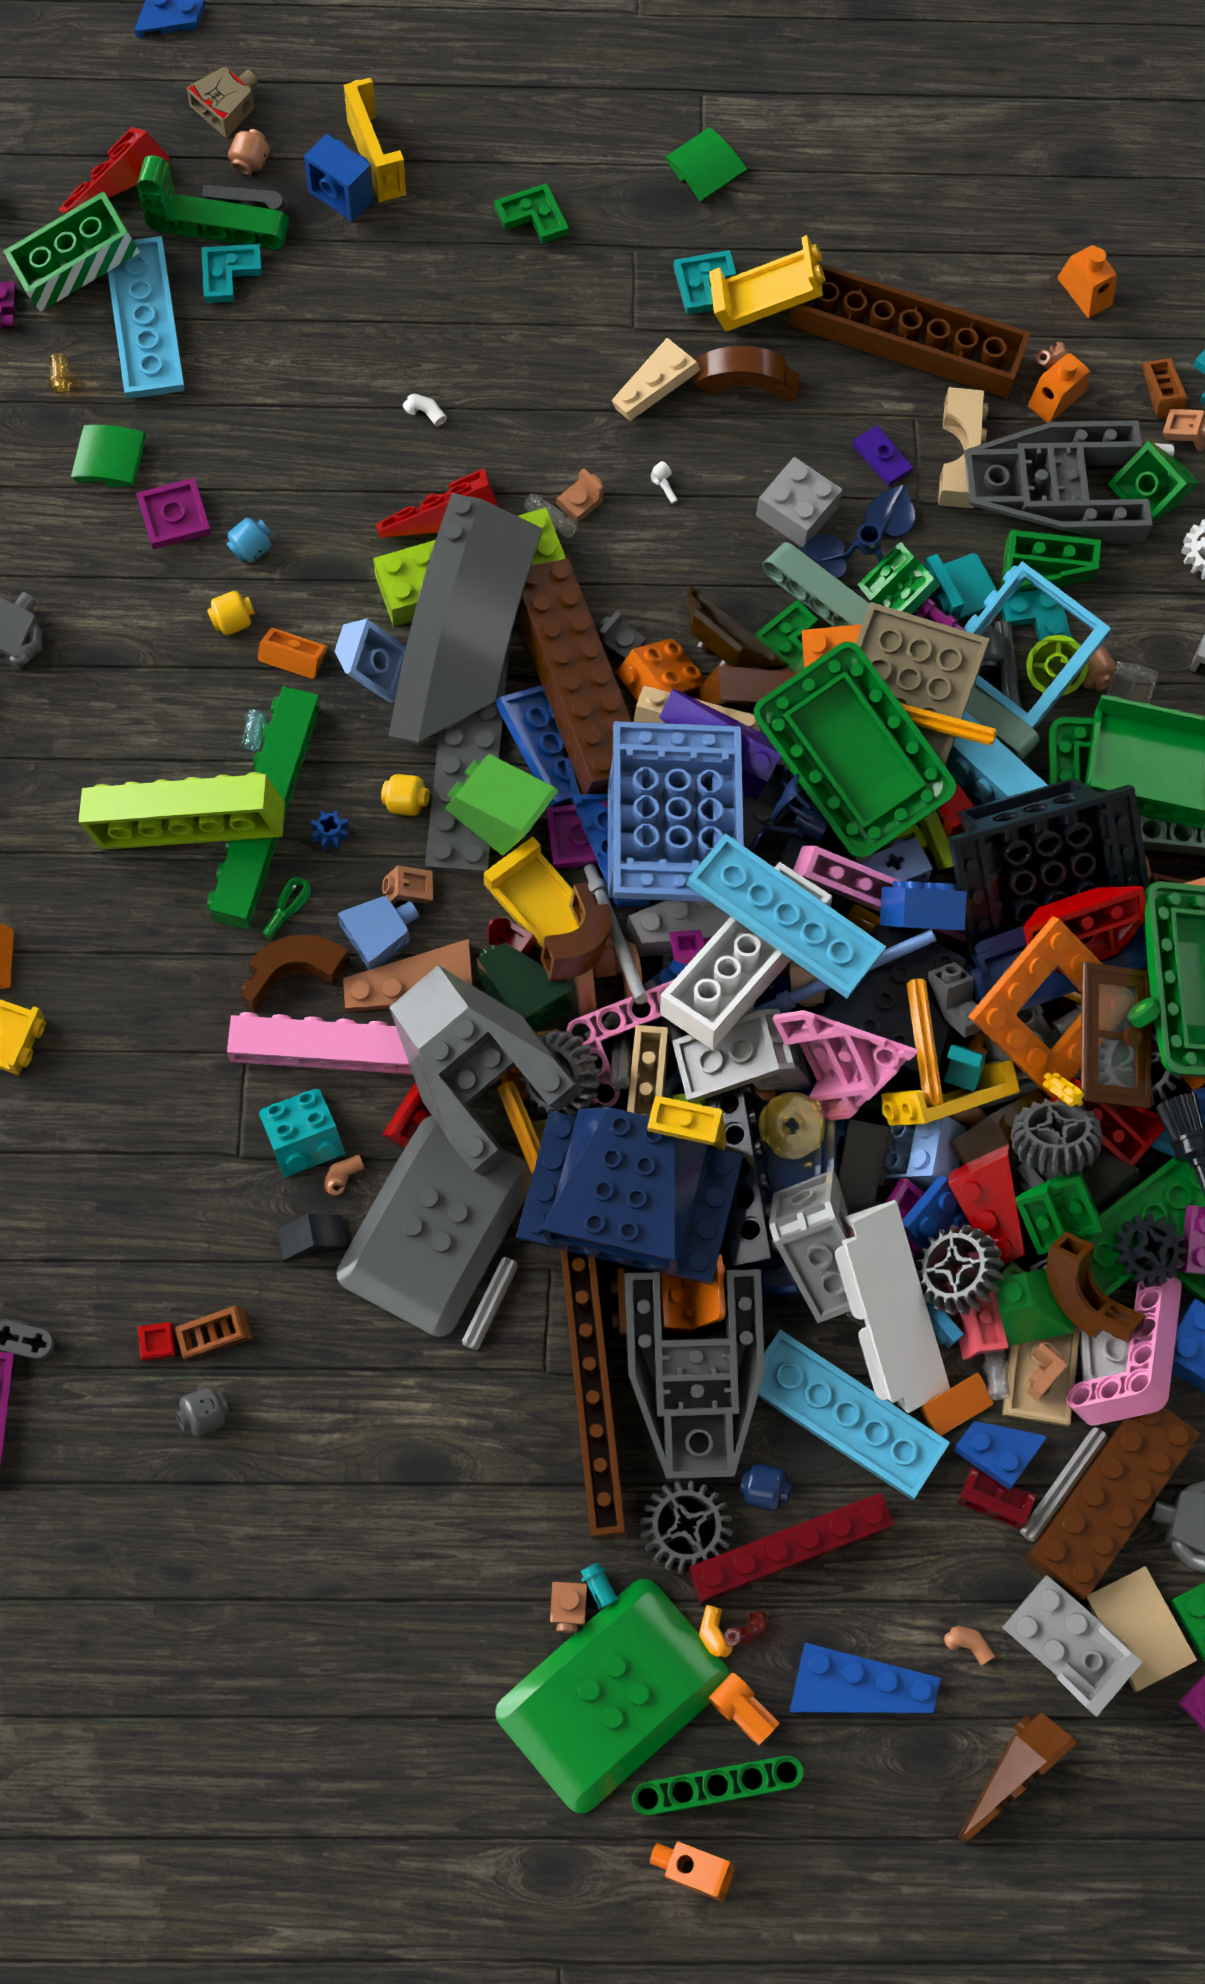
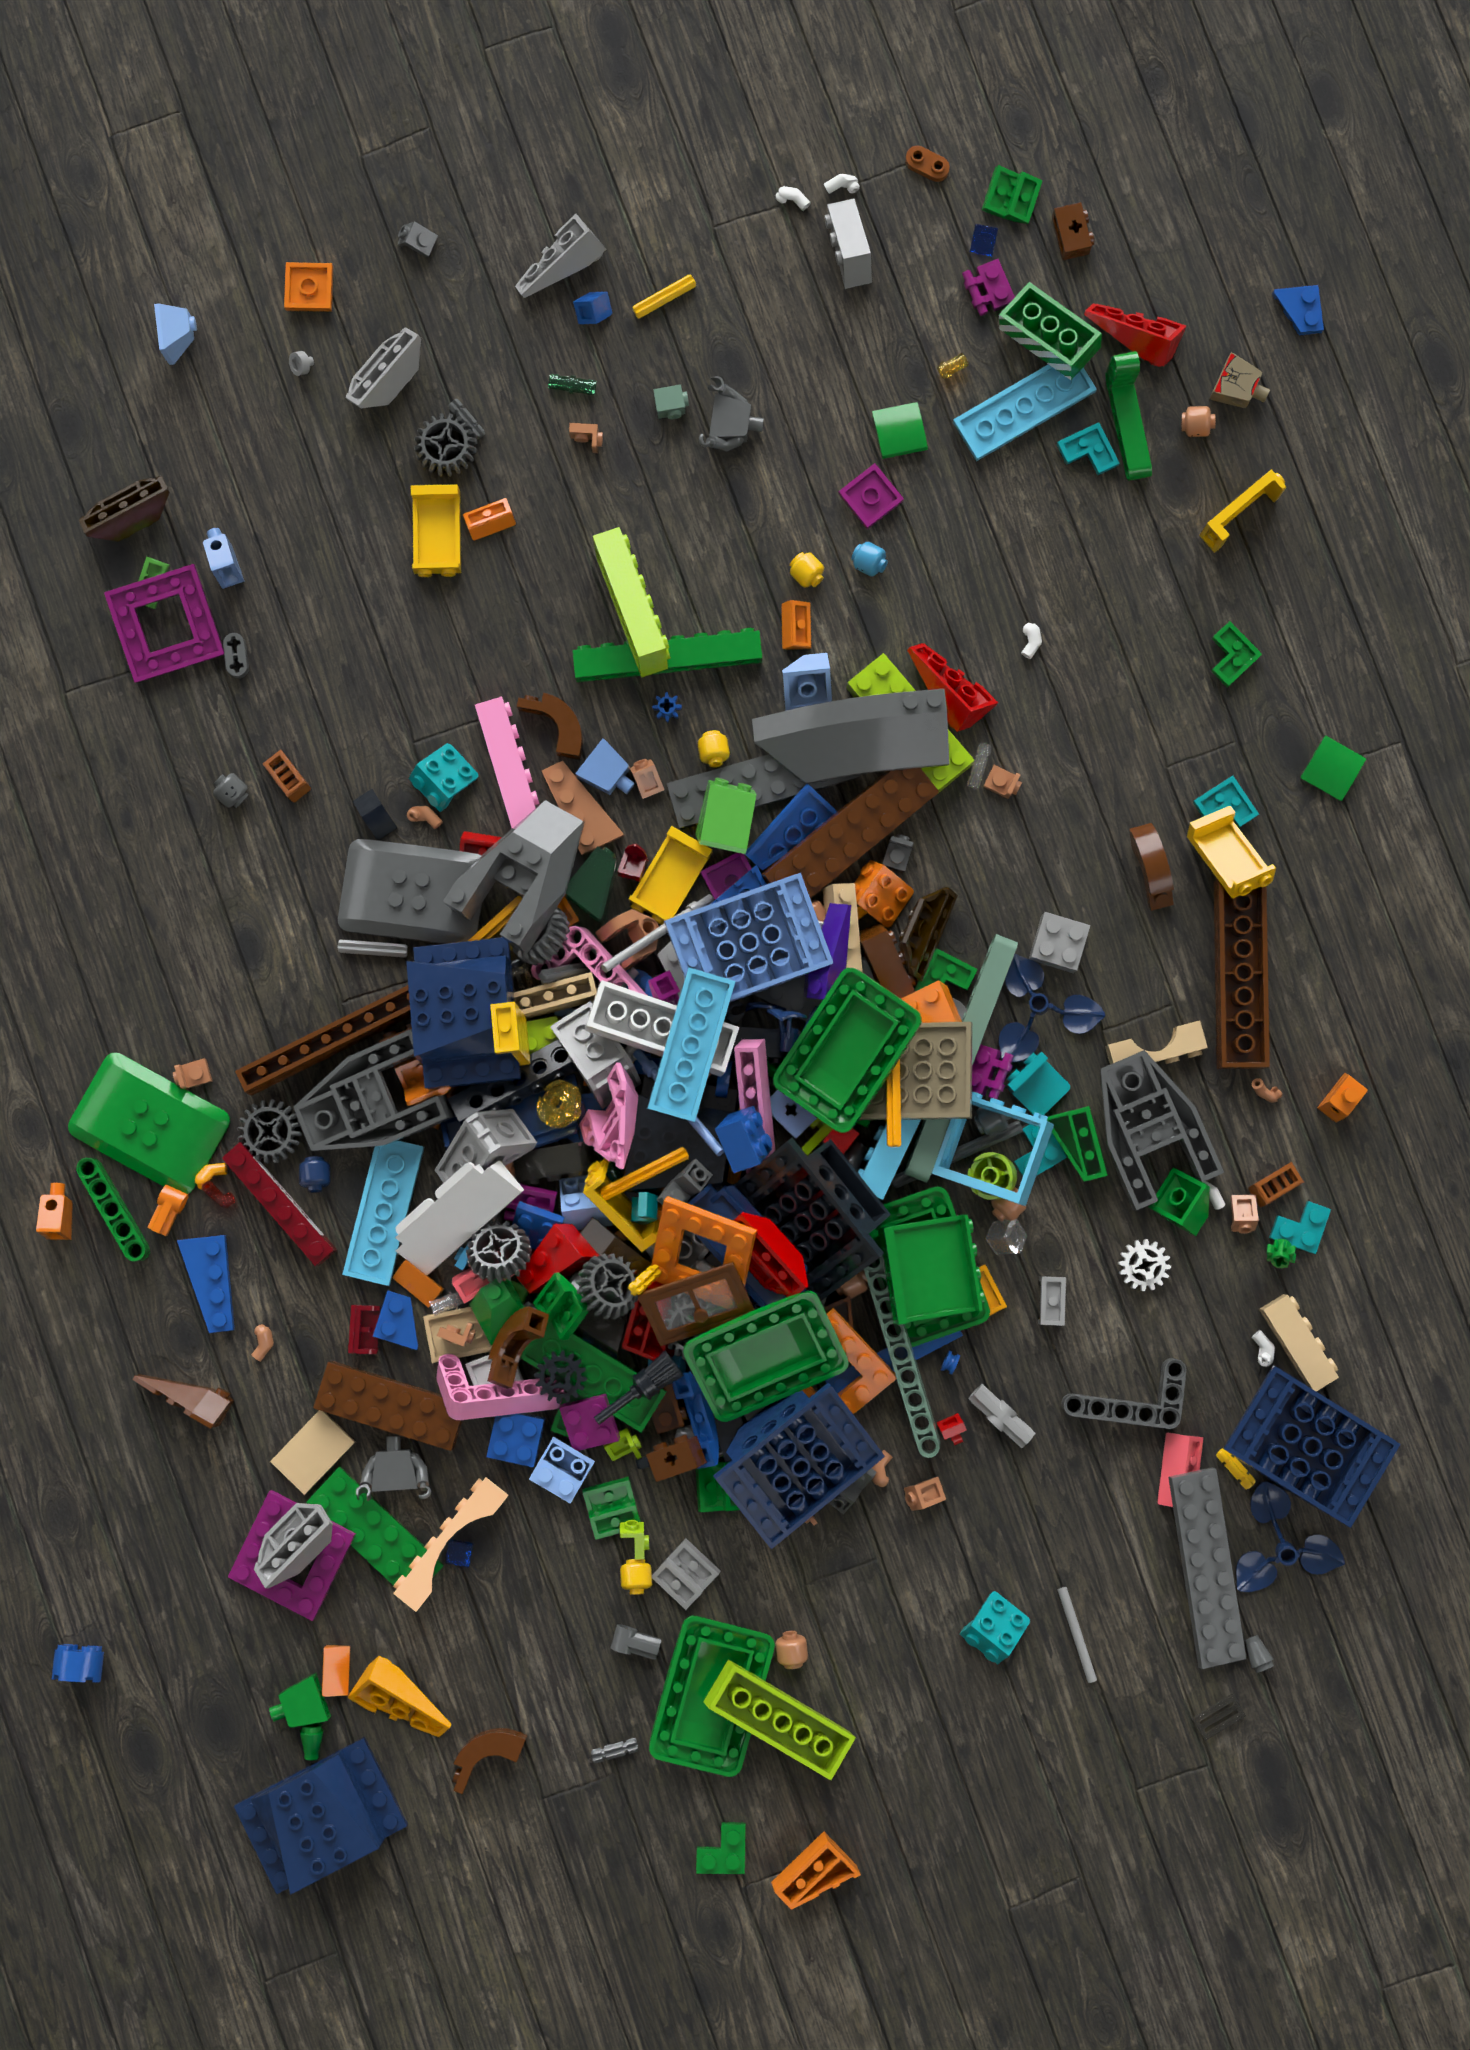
camera: 75 degrees right, 15 degrees up
red tile [137,1322,176,1362] -> none
dark grey plate [202,185,287,213] -> none
clear light blue pin [240,709,268,751] -> none
green piece [261,877,311,940] -> none
blue brick [304,133,374,222] -> none
reddish brown arch [540,882,611,982] -> none
teal pin [580,1562,618,1609] -> none
tan wing [612,338,700,421] -> none
white hand [651,461,678,504] -> none
dark purple plate [853,425,913,487] -> none
green slope [858,542,941,614] -> none
light grey bracket [1002,1574,1143,1717] -> none
light grey axle [1020,1427,1108,1542] -> none
orange torso [1028,353,1090,423] -> none
green tile [1127,997,1161,1028] -> none

